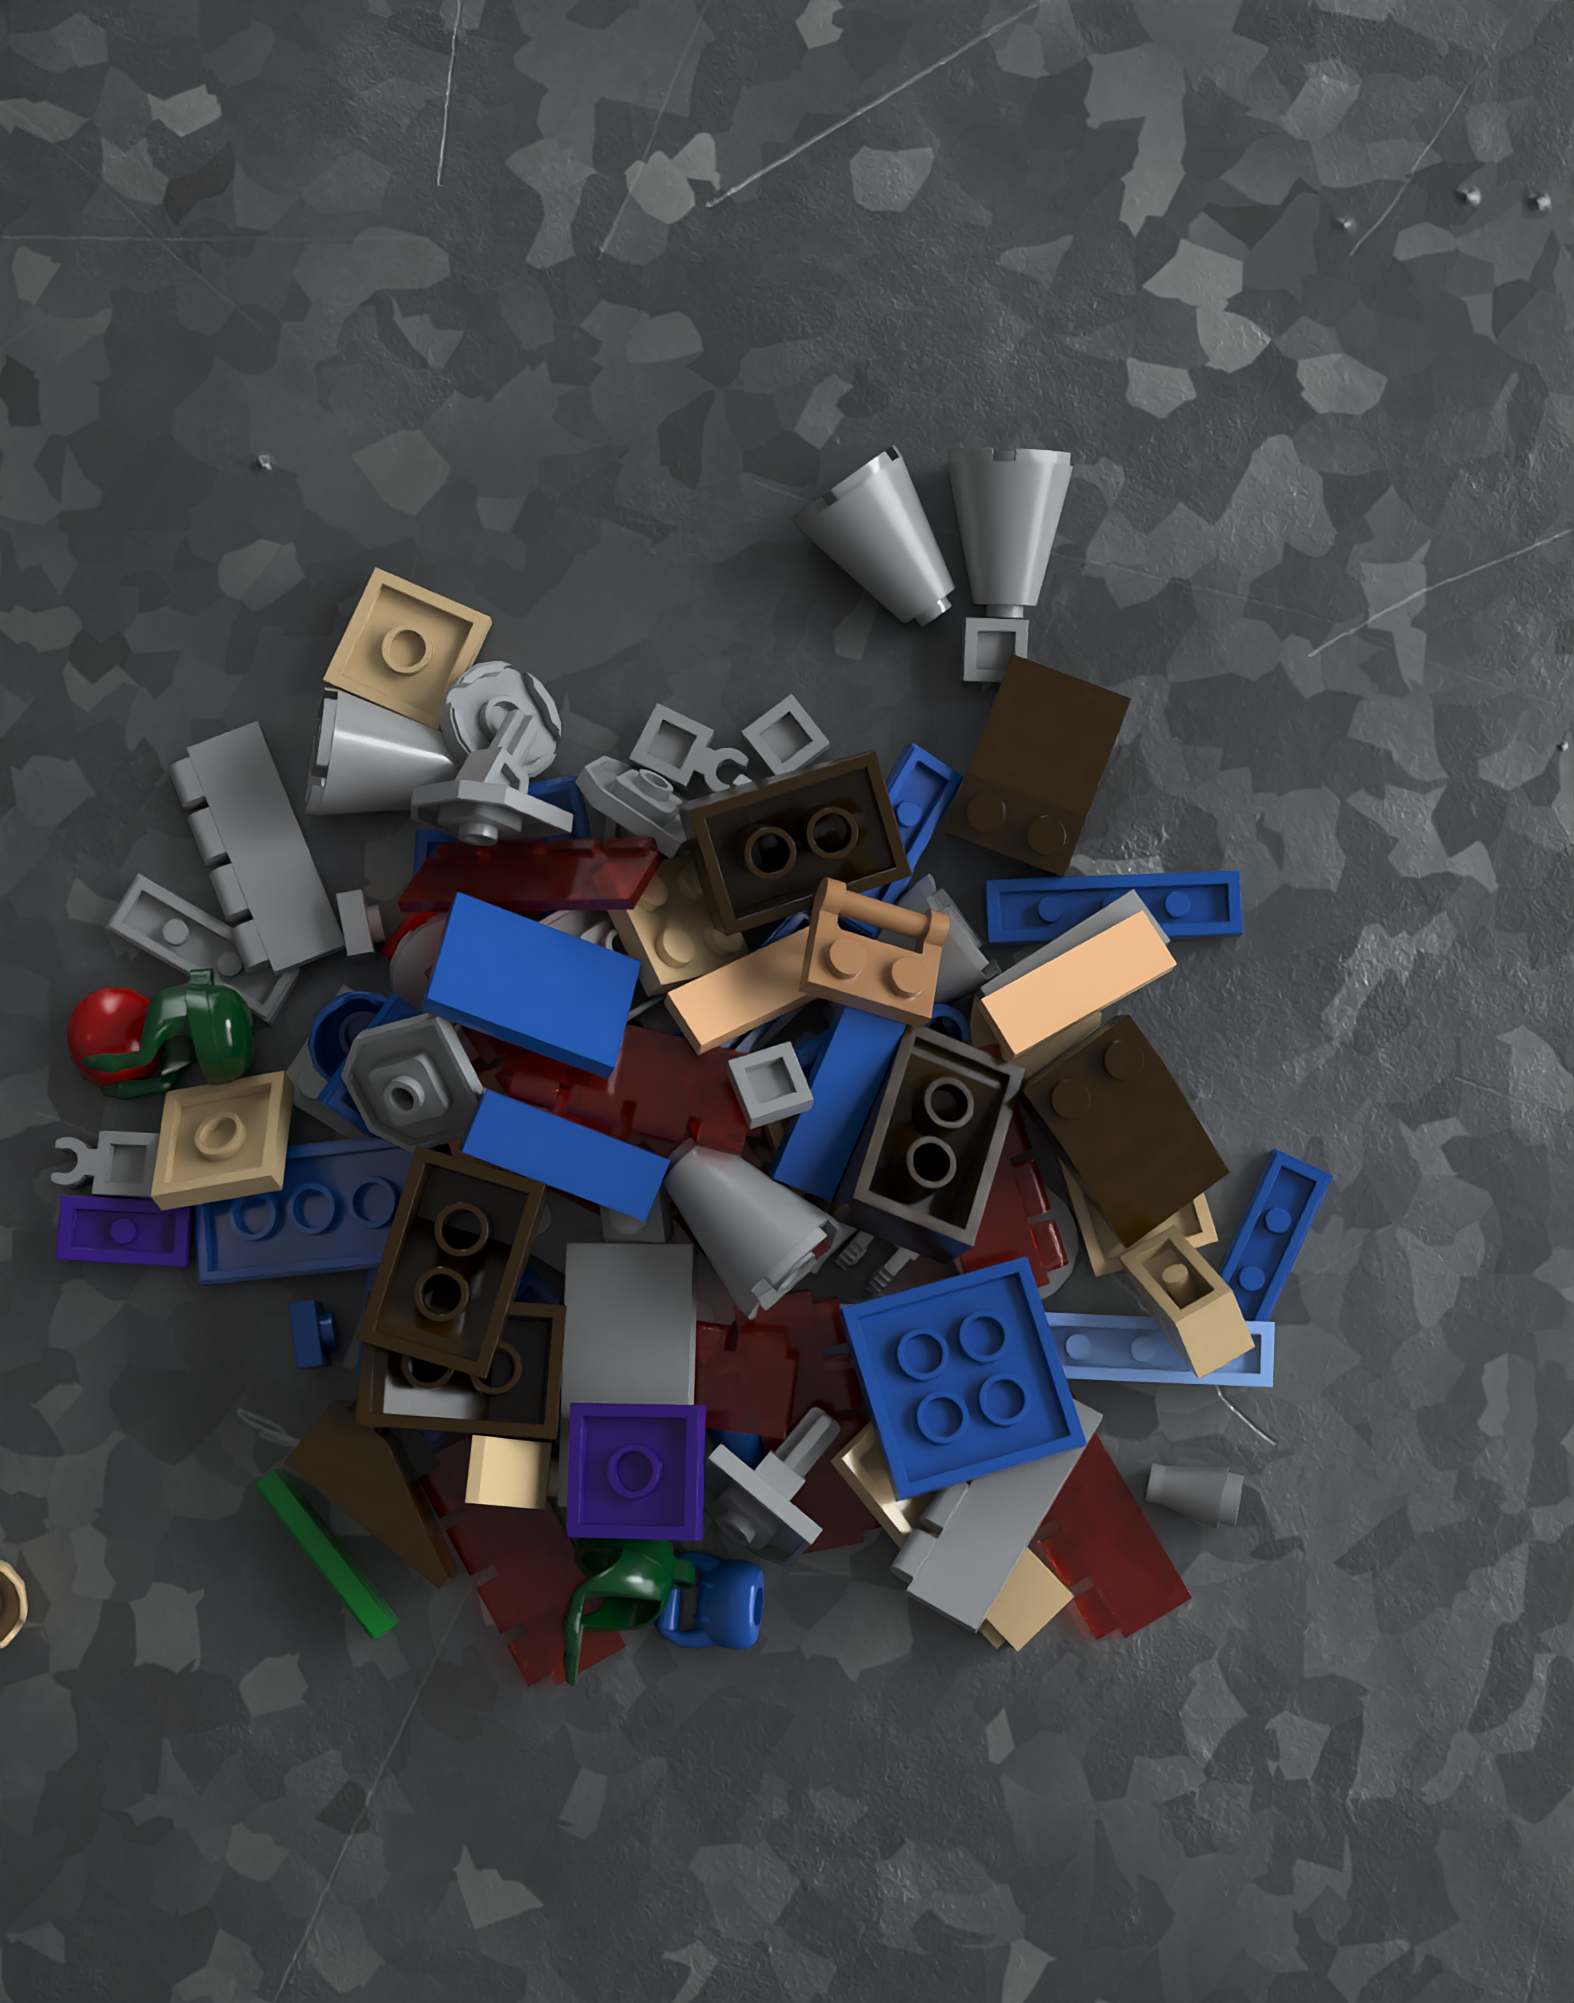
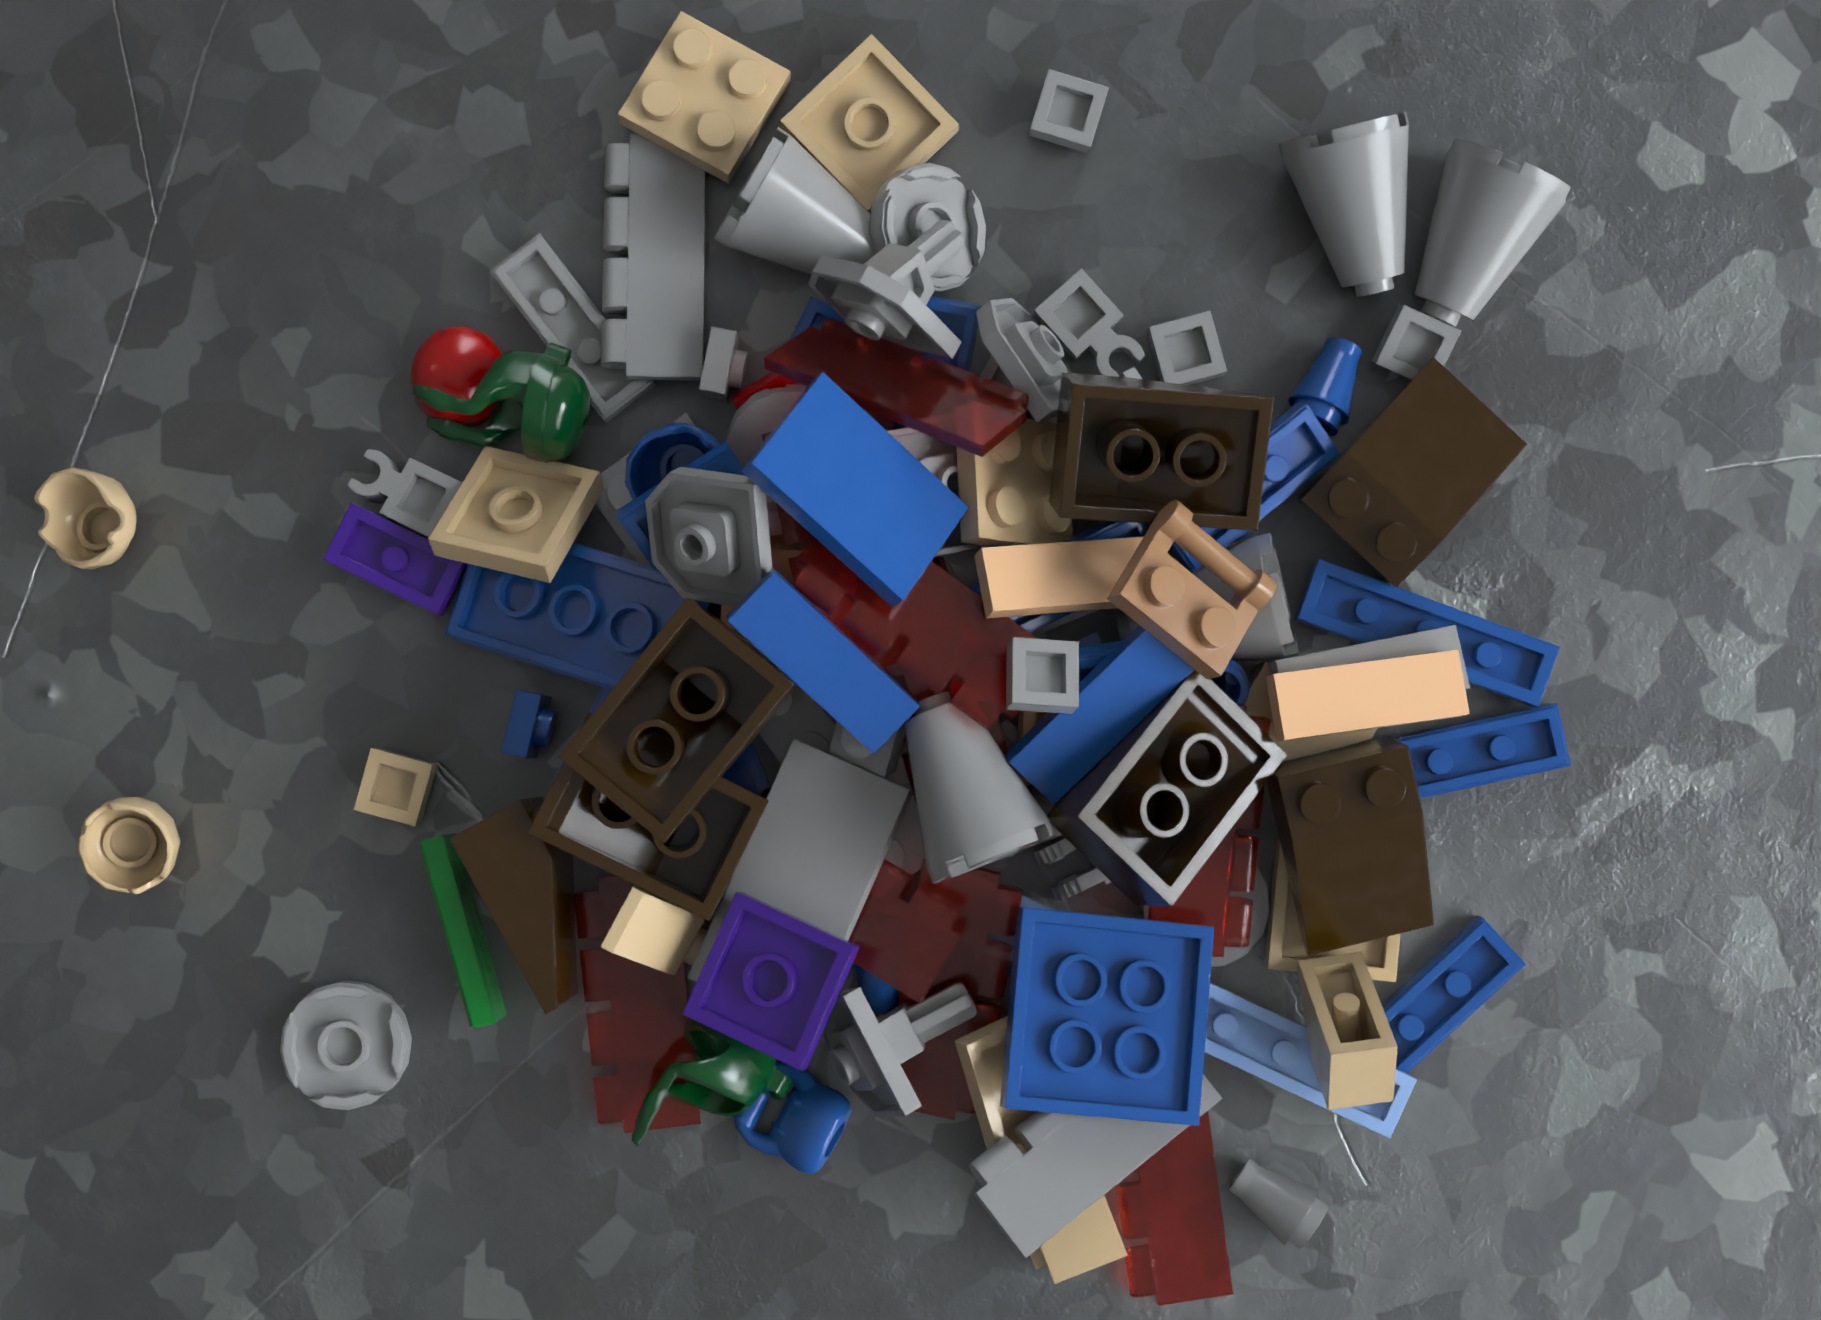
camera: 30 degrees right, 5 degrees up
none -> light grey tile [280,980,412,1110]
none -> tan plate [354,748,438,827]
none -> tan plate [618,11,791,184]
none -> light grey plate [1029,69,1109,154]
none -> blue cone [1288,337,1362,437]
none -> blue tile [1393,703,1572,799]

